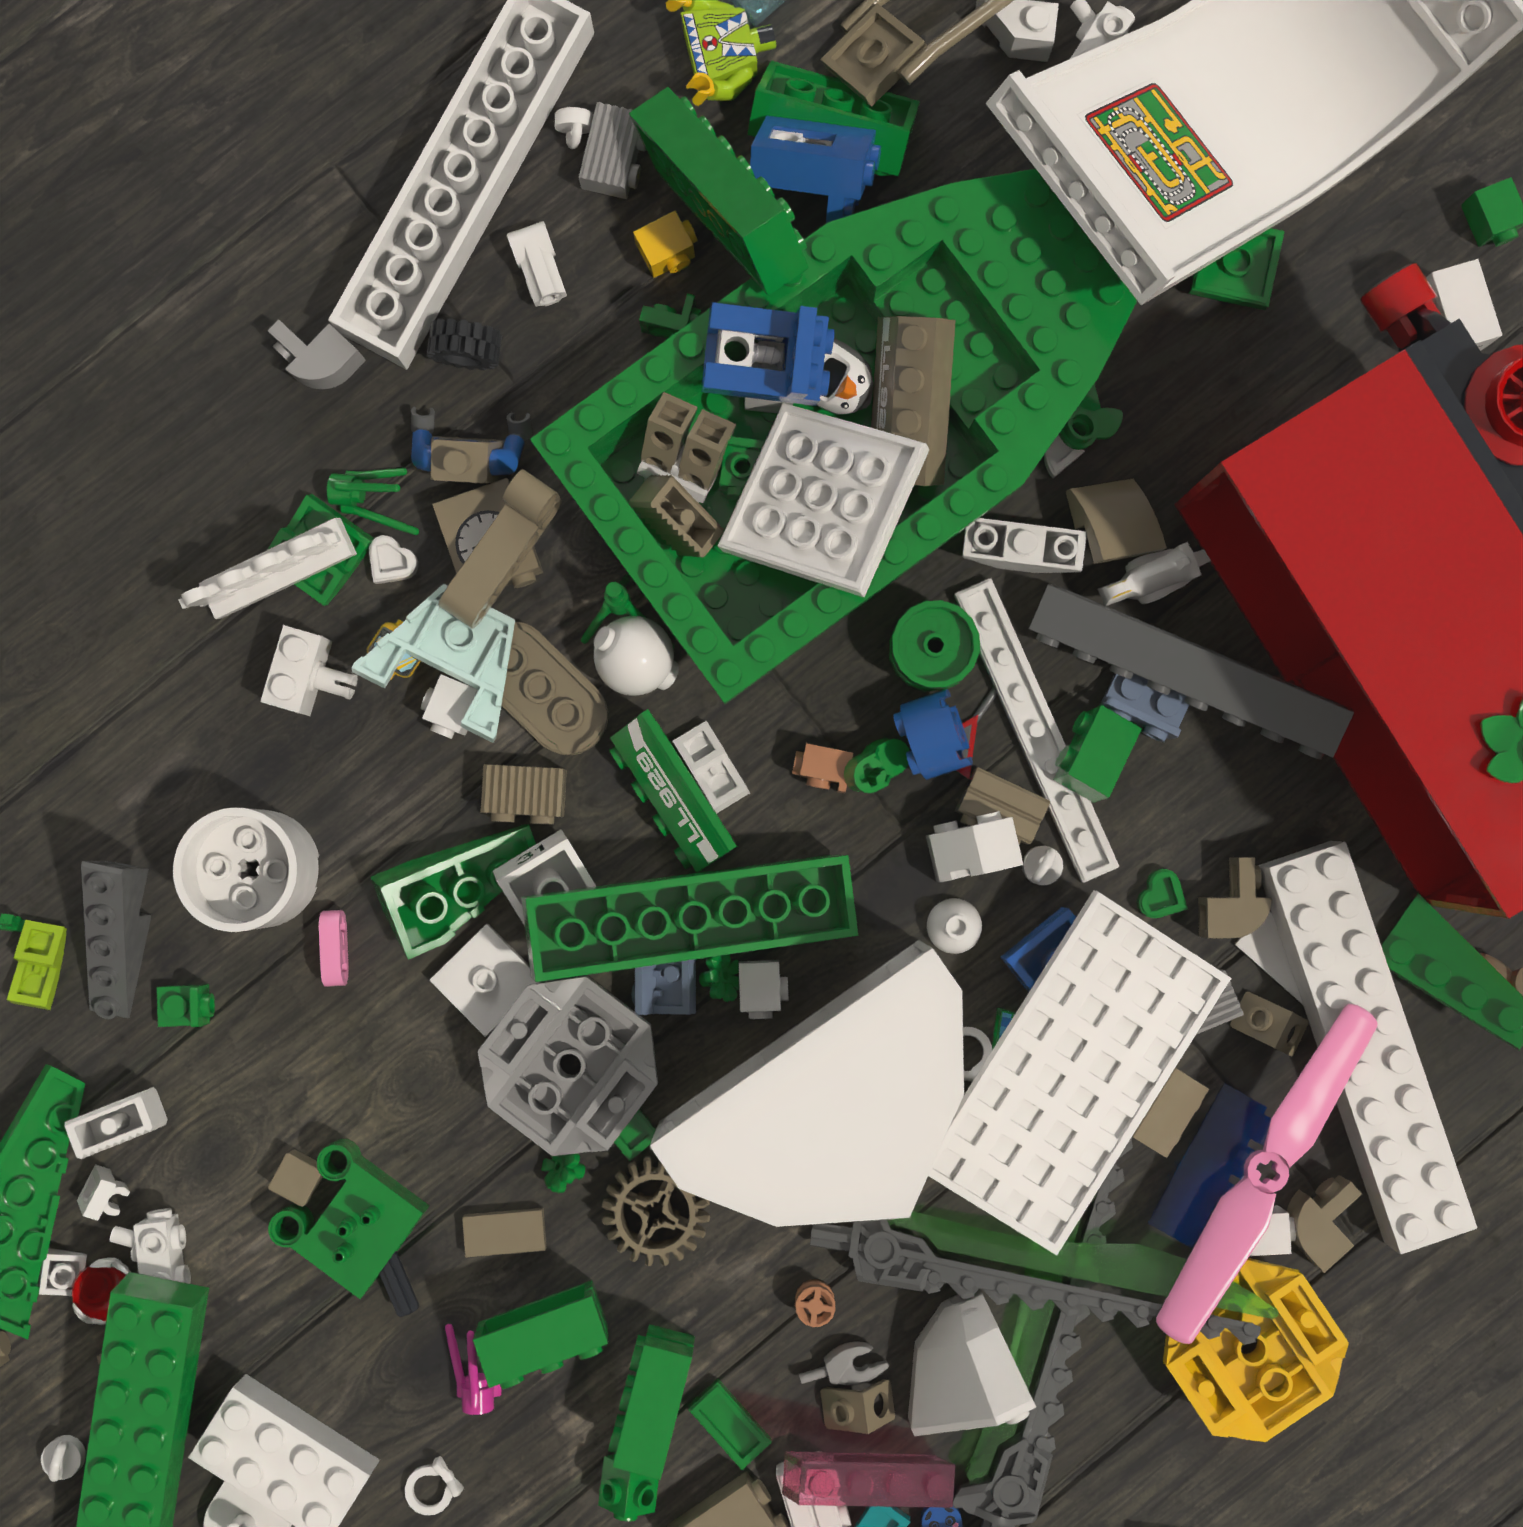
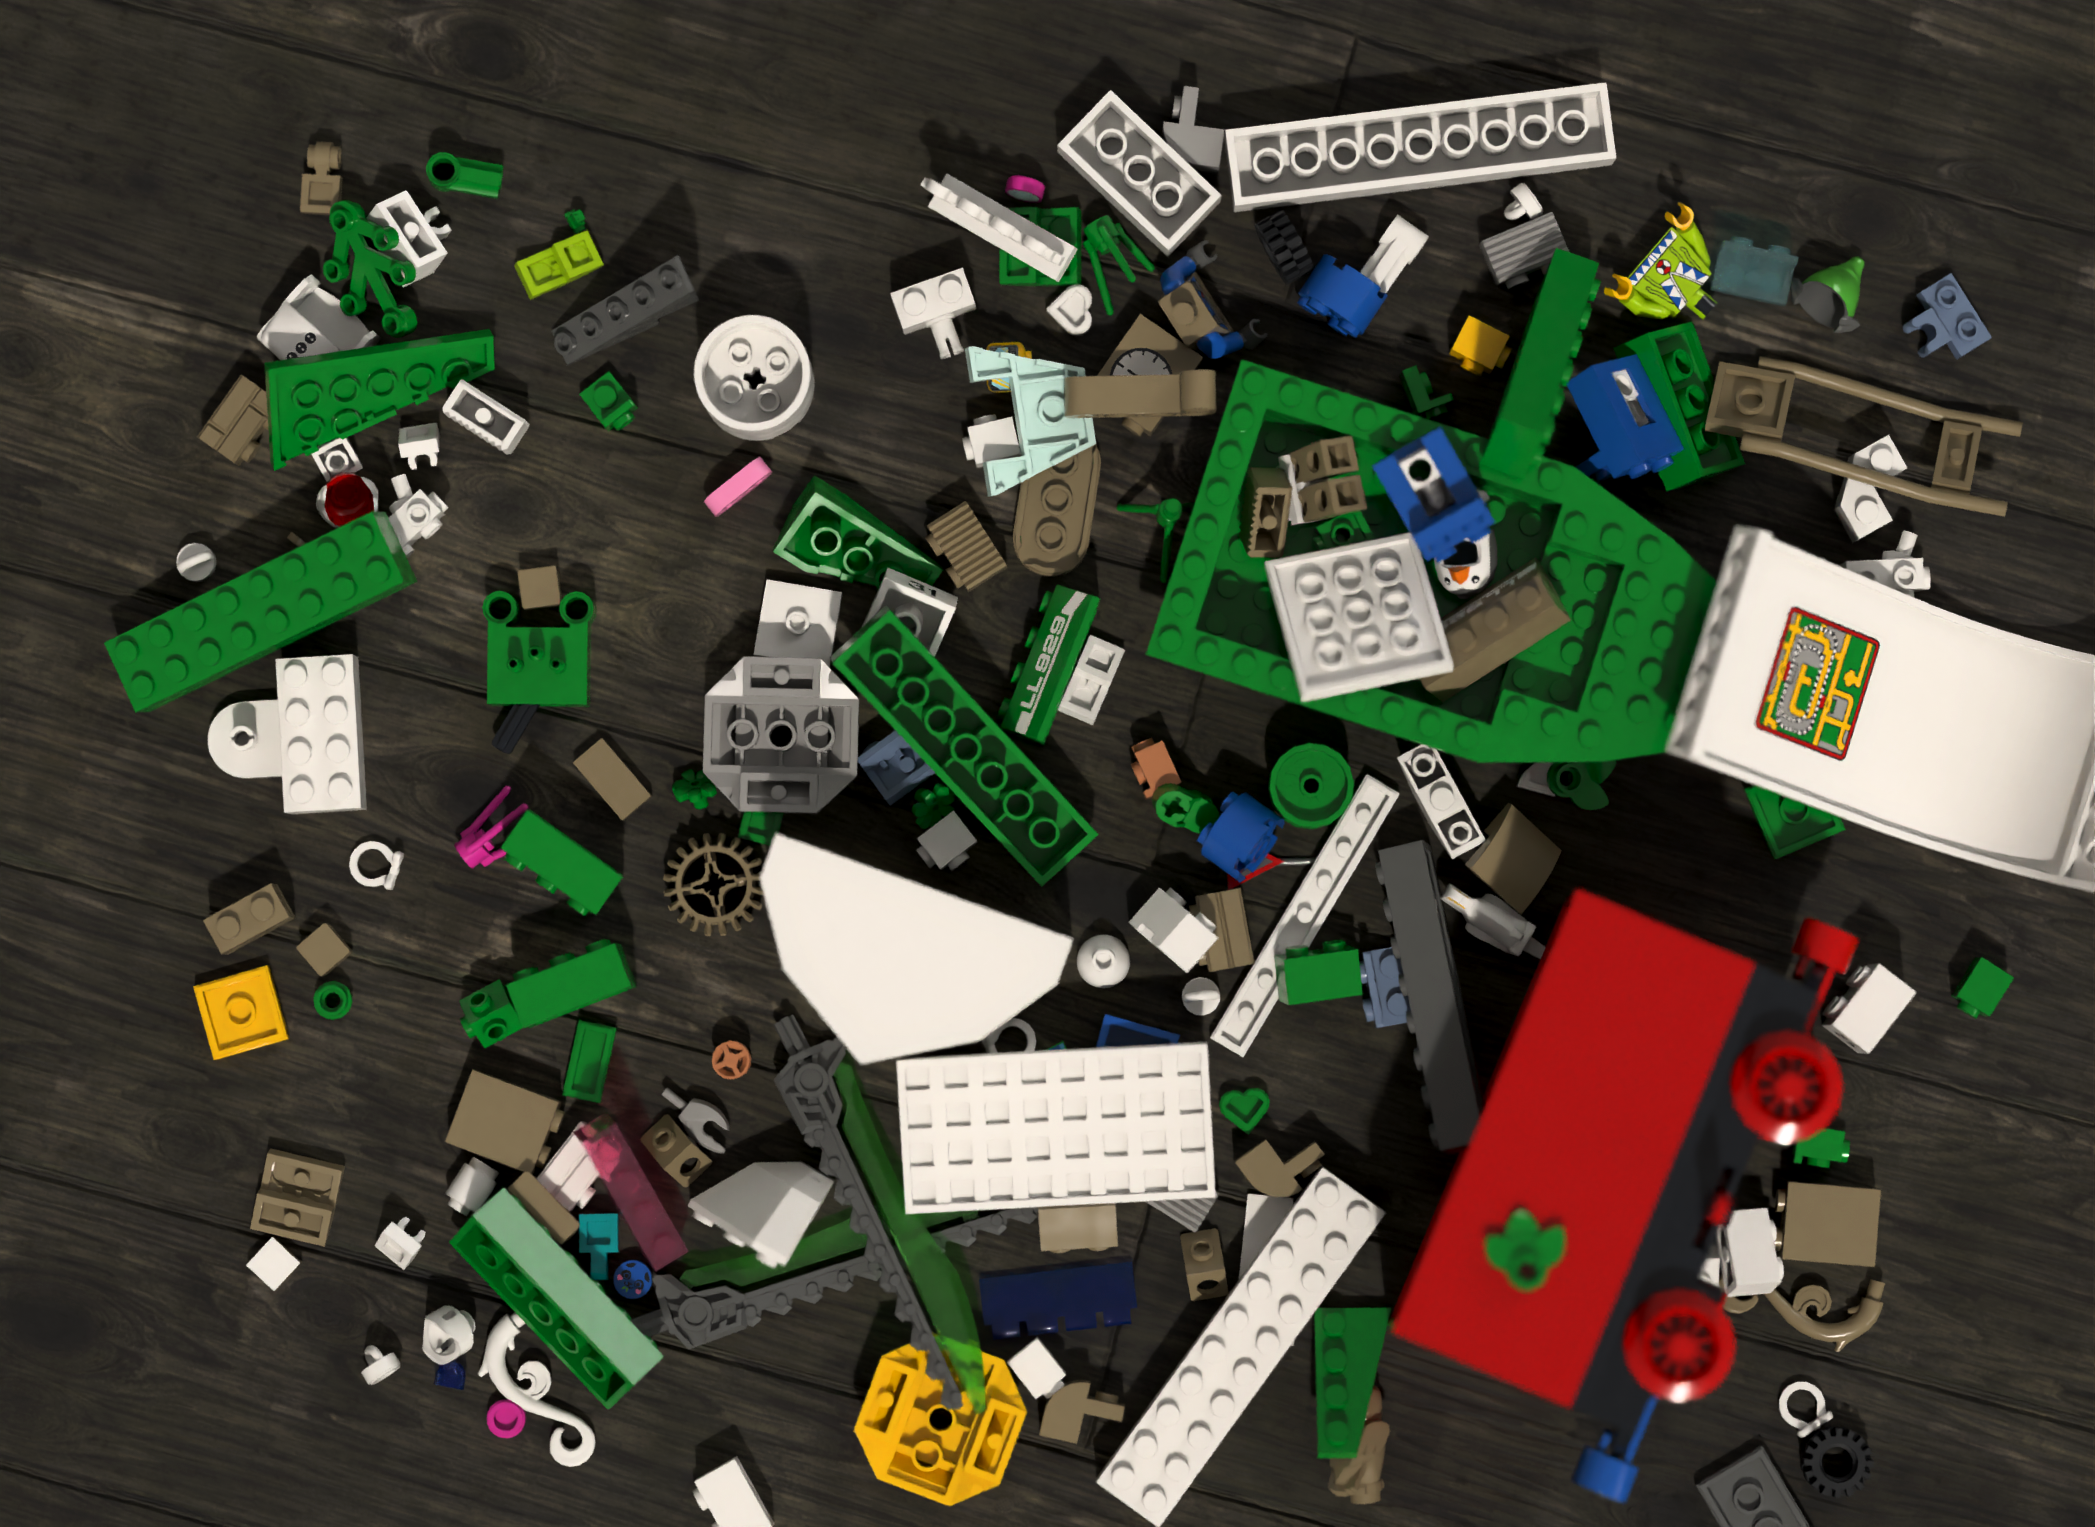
camera: 55 degrees right, 0 degrees up
white brick [594,616,679,696] -> none
bright pink piece [1156,1004,1378,1344] -> none
none -> dark pink tile [1005,175,1045,203]
none -> white brick [1057,90,1222,257]
none -> blue brick [1297,254,1388,338]

